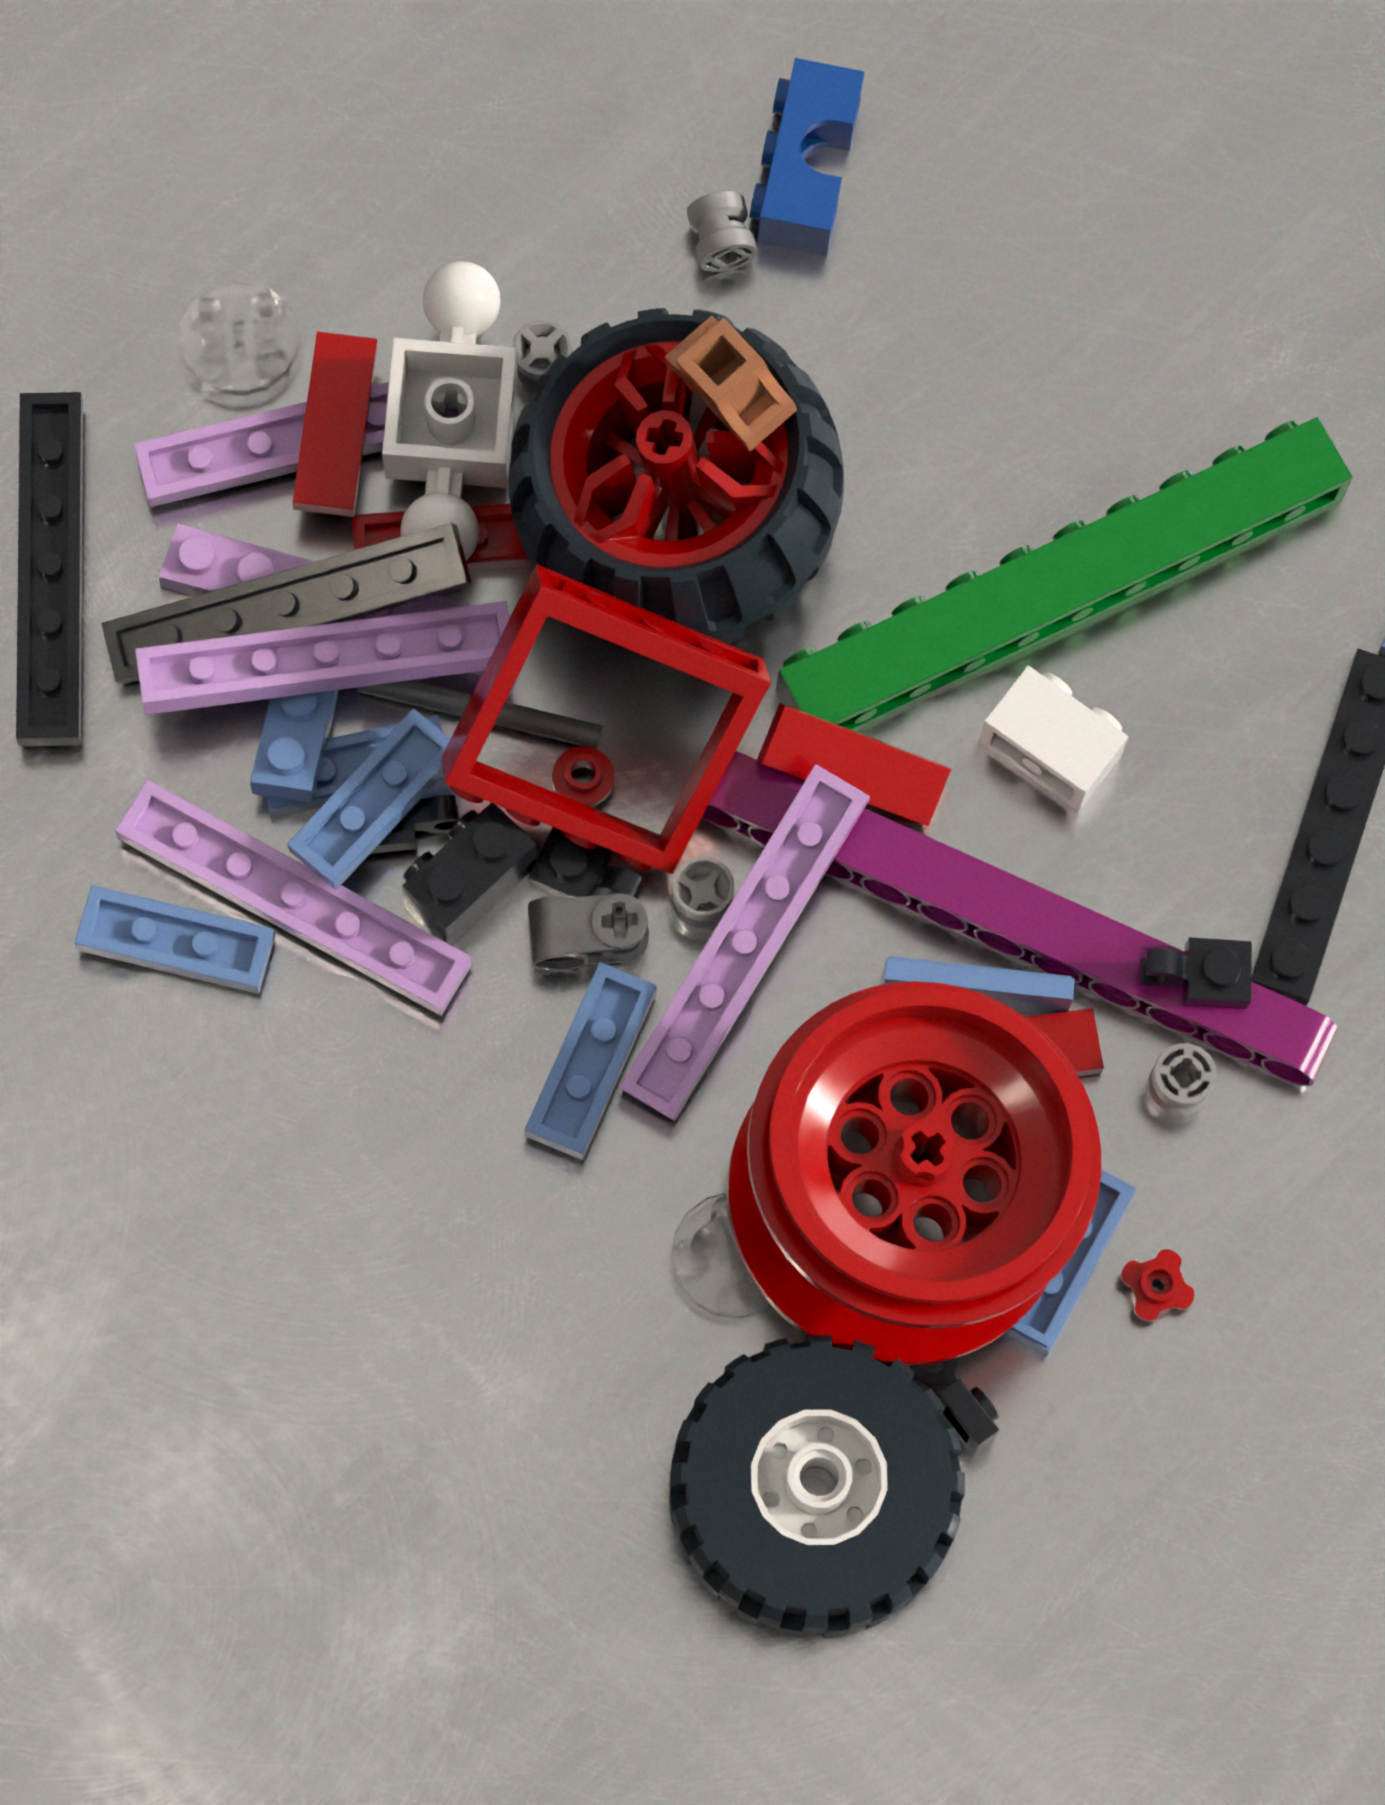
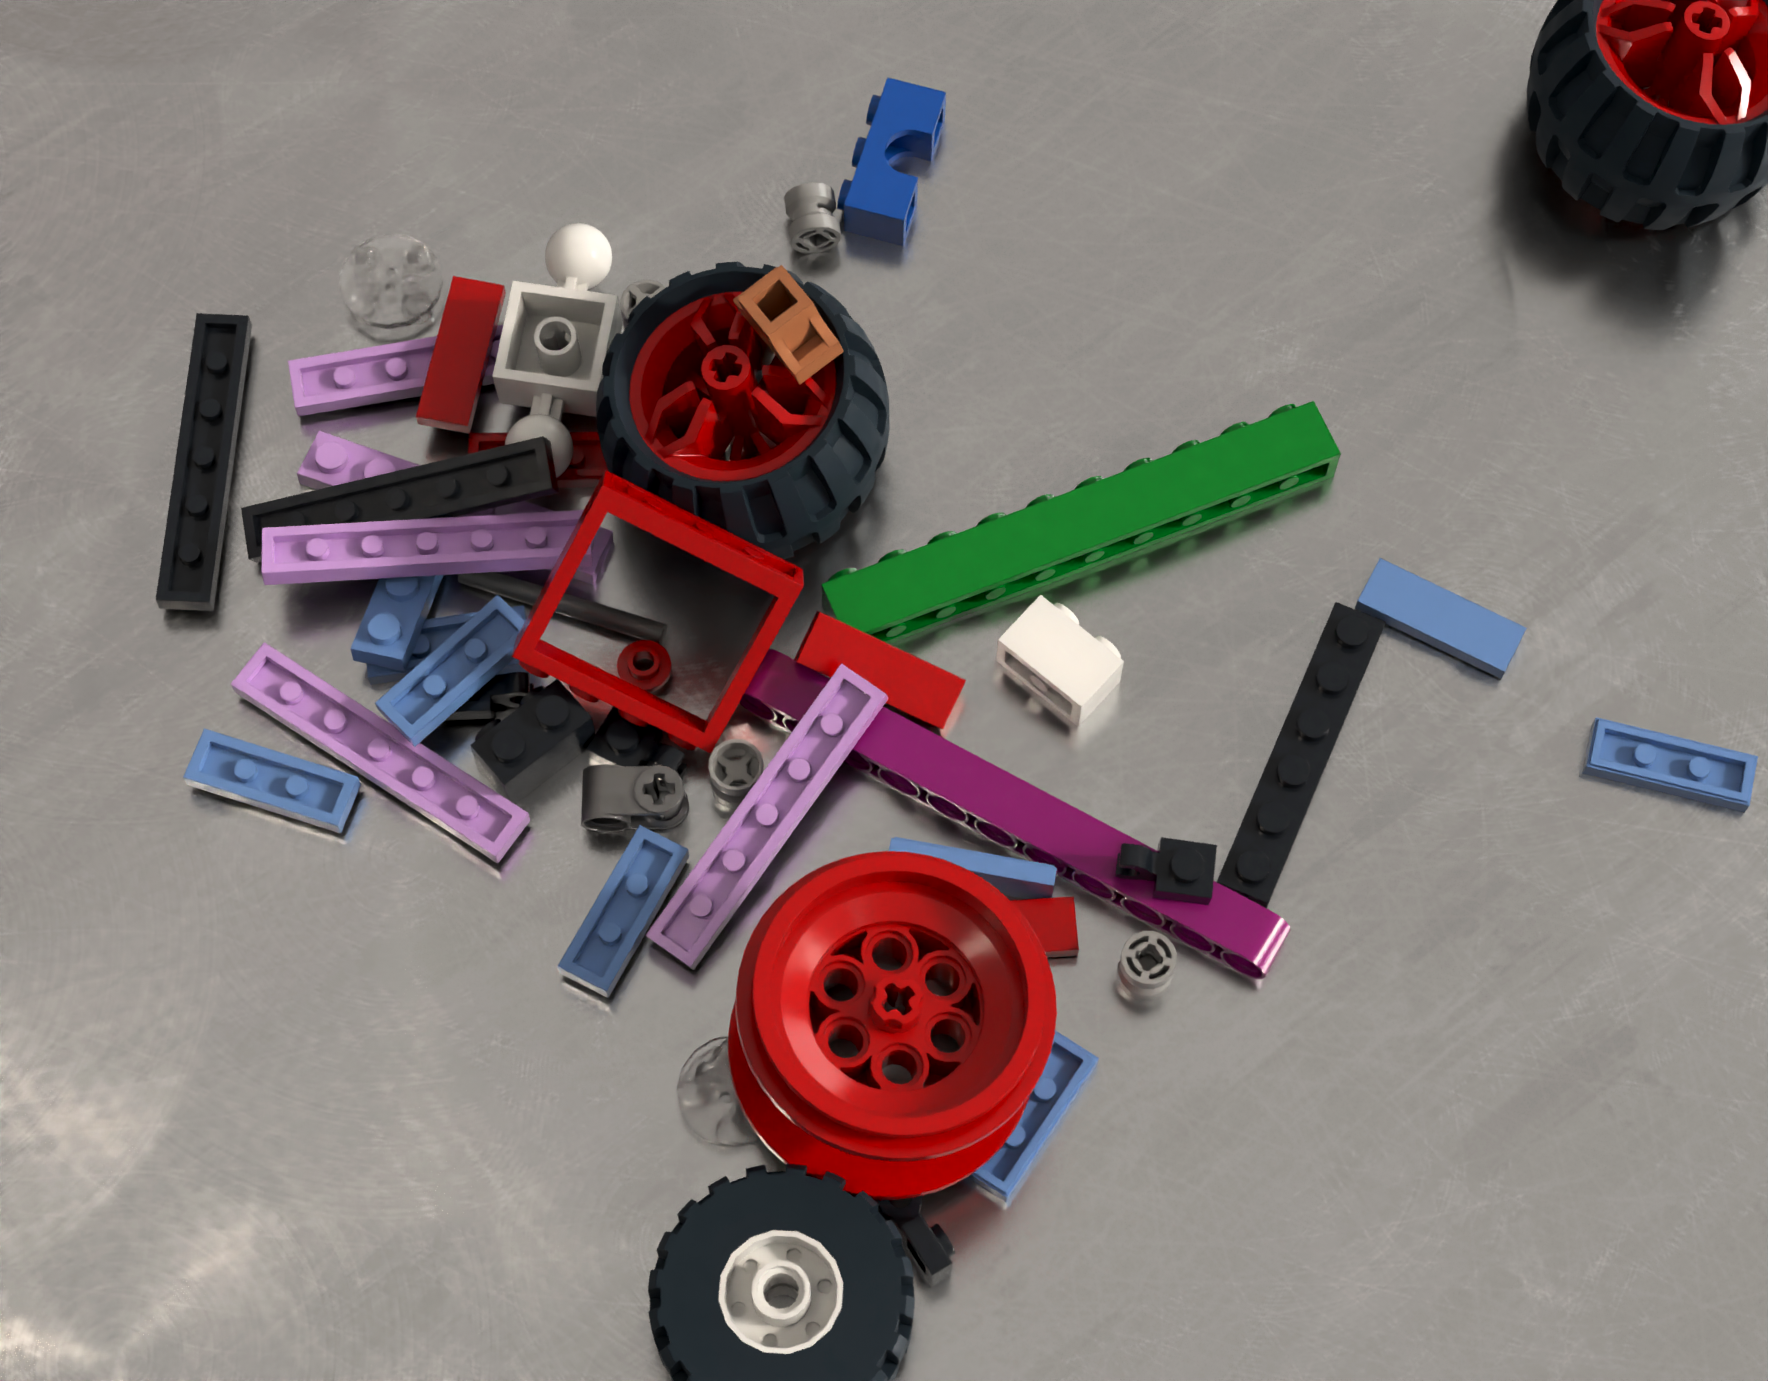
camera: 10 degrees right, 5 degrees down
red plate [1121,1249,1195,1322] -> none

